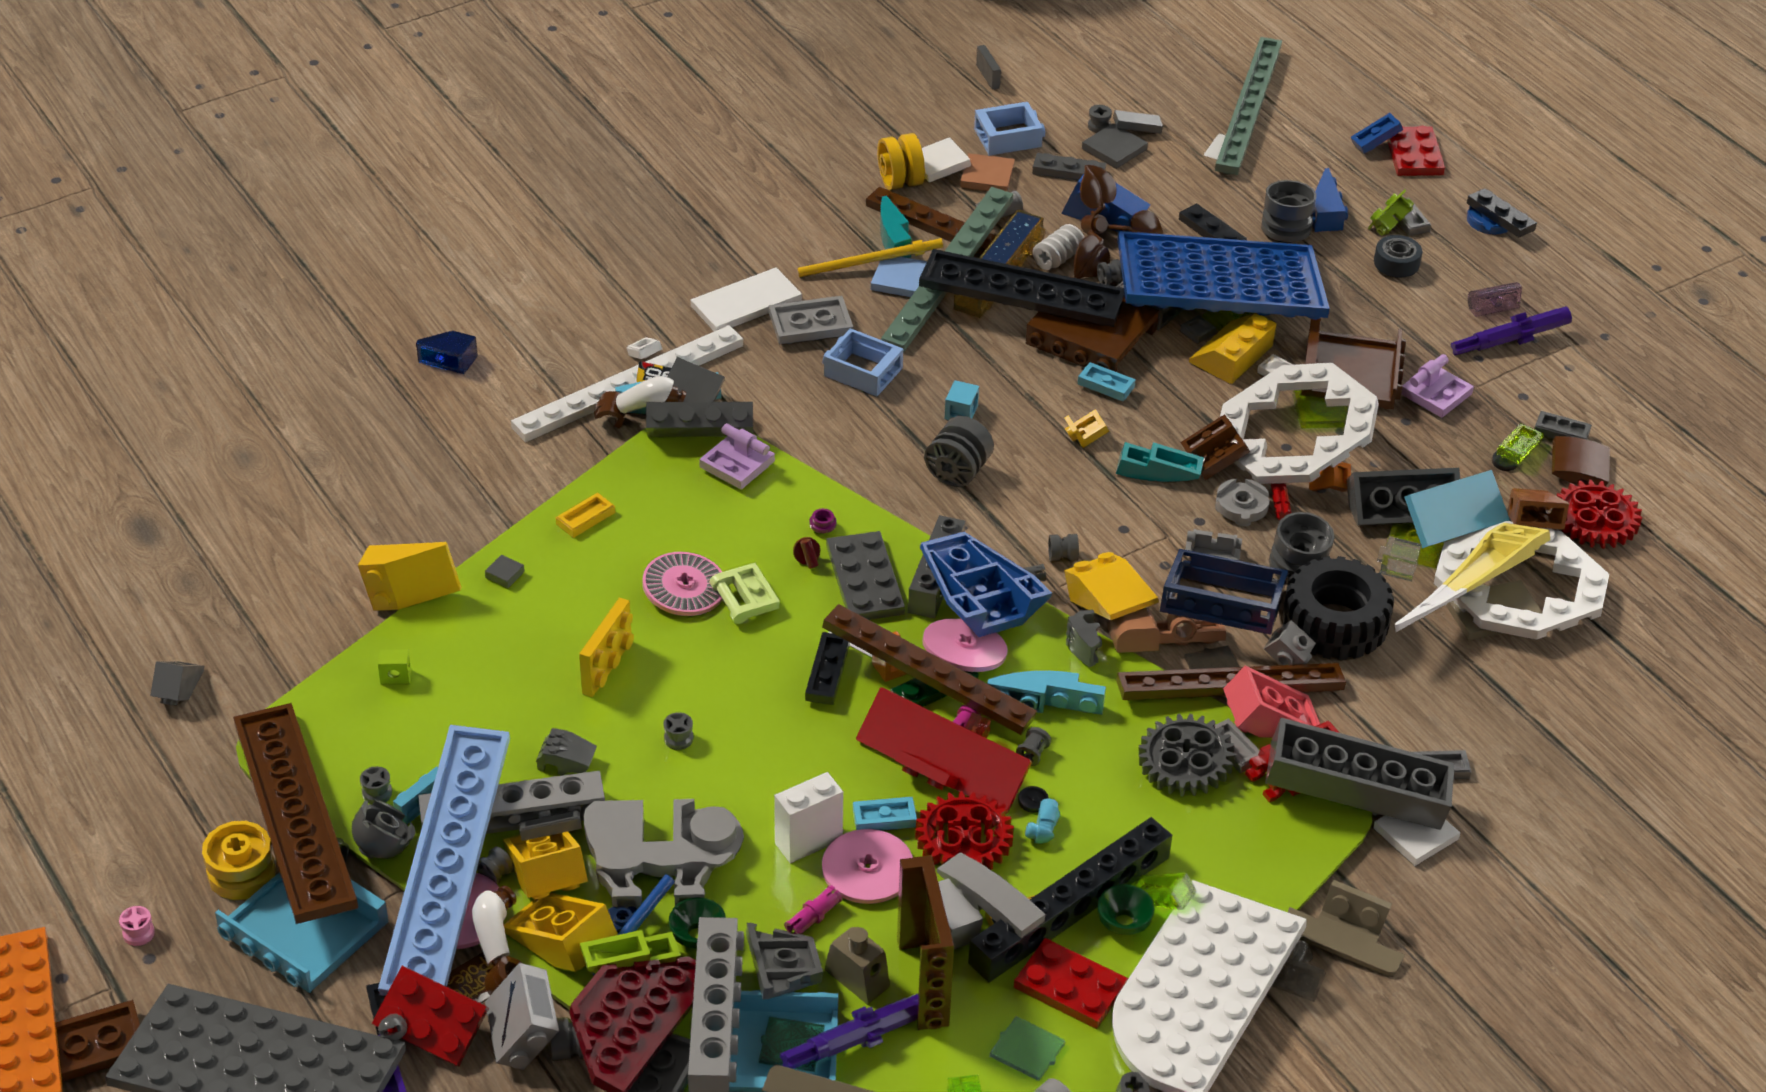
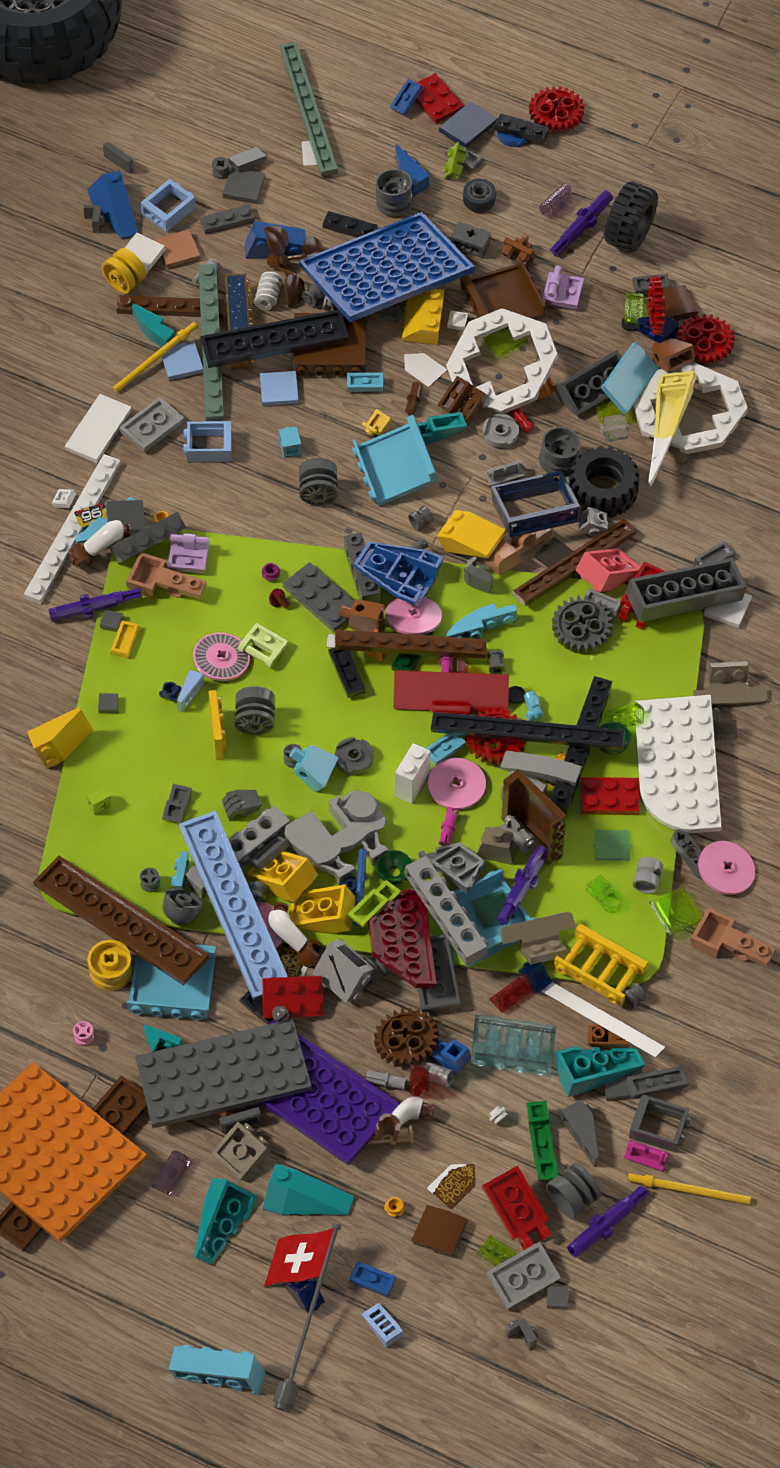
camera: 30 degrees left, 15 degrees up
none -> dark purple piece [48,587,143,621]
none -> dark grey bracket [83,205,105,233]
none -> blue wedge [87,170,138,240]
none -> dark grey tile [100,610,123,632]
none -> nougat plate [126,552,207,600]
none -> teal slope [143,1024,182,1052]
none -> dark blue plate [159,682,181,701]
none -> dark grey slope [162,784,192,823]
none -> light blue slope [177,670,204,712]
none -> dark grey wheel [234,686,275,735]
none -> light blue tile [260,371,298,406]
none -> medium azure torso [290,745,338,792]
none -> dark grey plate [335,737,373,776]
none -> dark orange torso [340,599,384,632]
none -> medium azure panel [352,415,439,507]
none -> white sticker [404,353,447,387]
none -> reddish brown axle [405,382,423,416]
none -> black plate [431,712,625,751]
none -> tile [439,102,498,148]
none -> dark grey brick [450,222,491,259]
none -> light grey hinge [500,814,540,854]
none -> dark orange hips [502,235,535,264]
none -> red gear [529,86,584,133]
none -> black tyre [604,181,658,253]
none -> clear blue slope [636,315,679,343]
none -> red gear [647,276,666,335]

